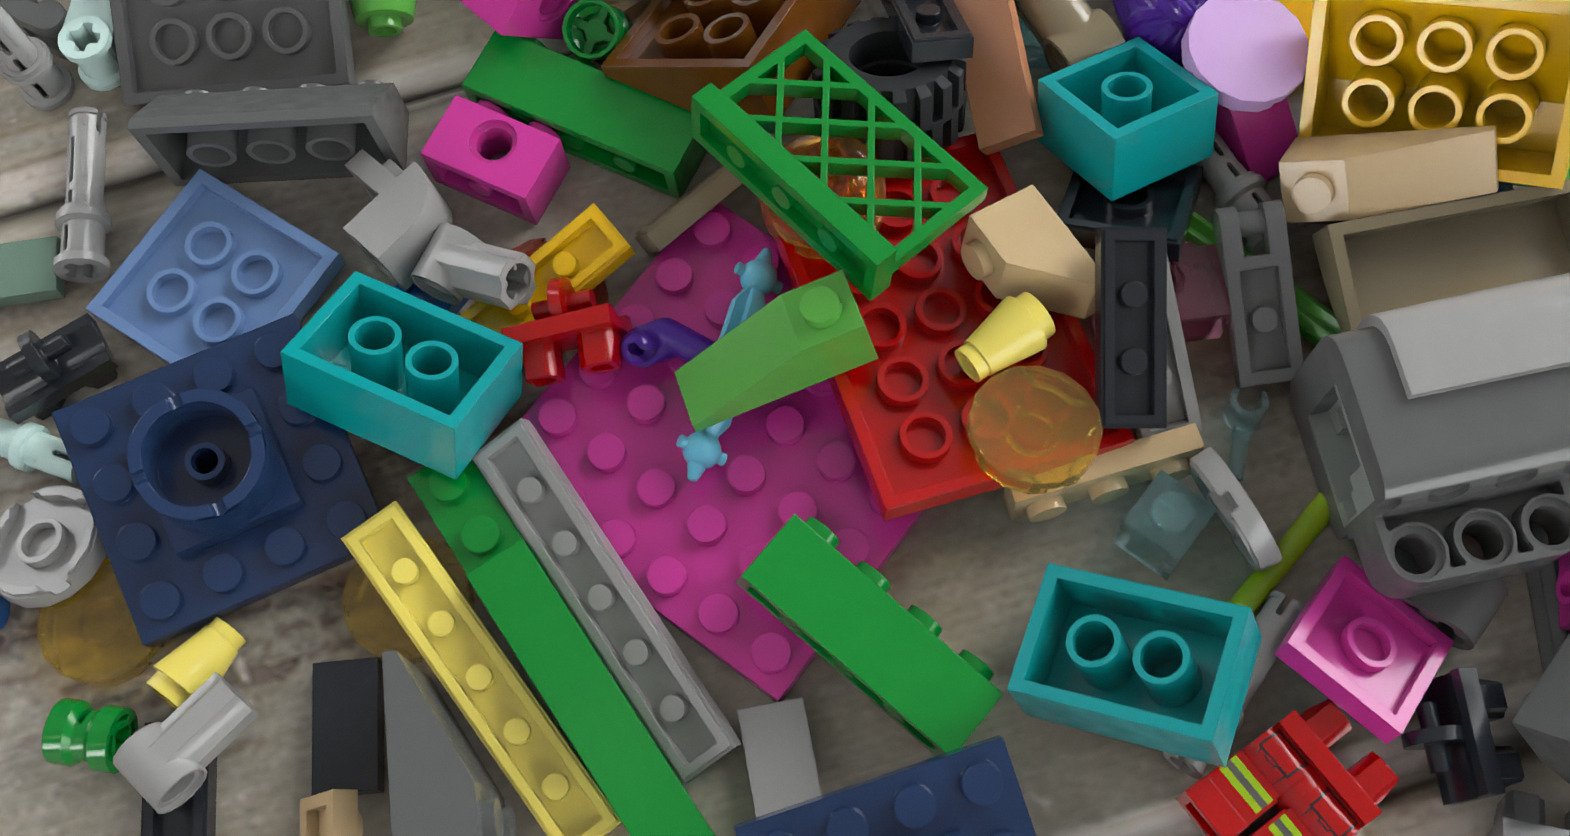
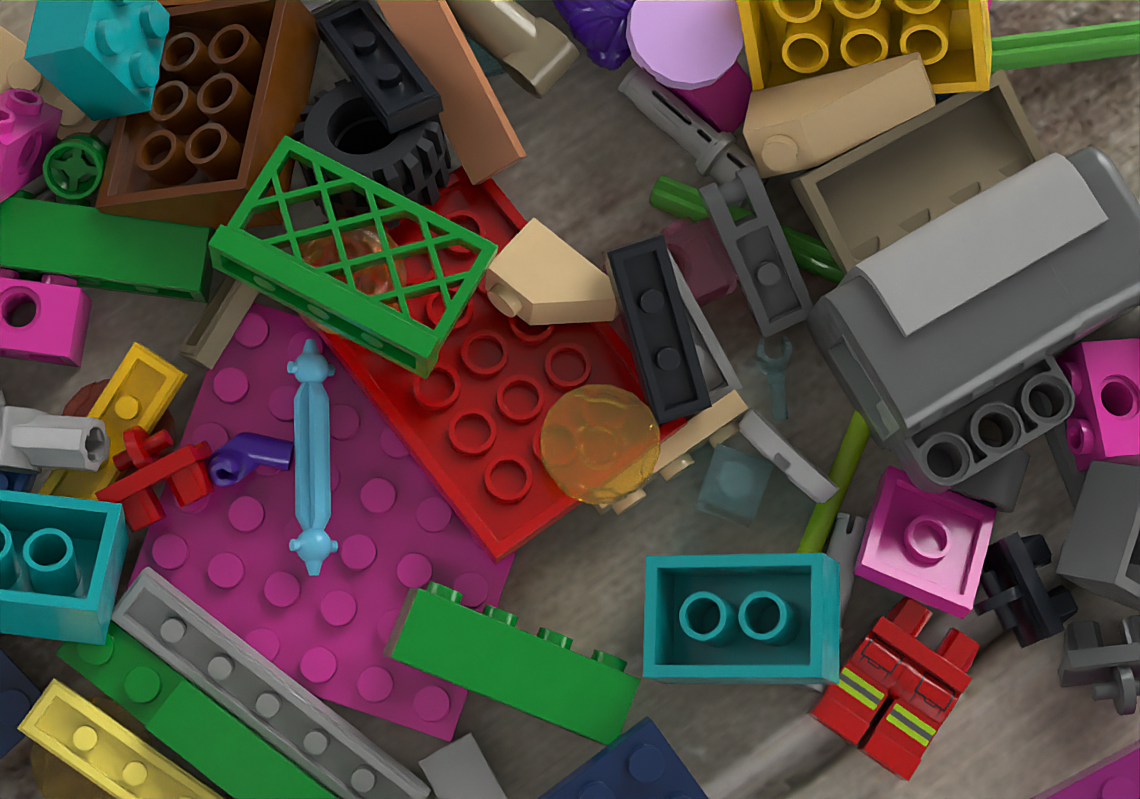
camera: 30 degrees left, 10 degrees up
bright green slope [674,269,879,432] -> none
light yellow cone [955,292,1056,382] -> none
teal brick [1037,37,1219,201] -> none
black tile [1057,165,1203,262] -> none

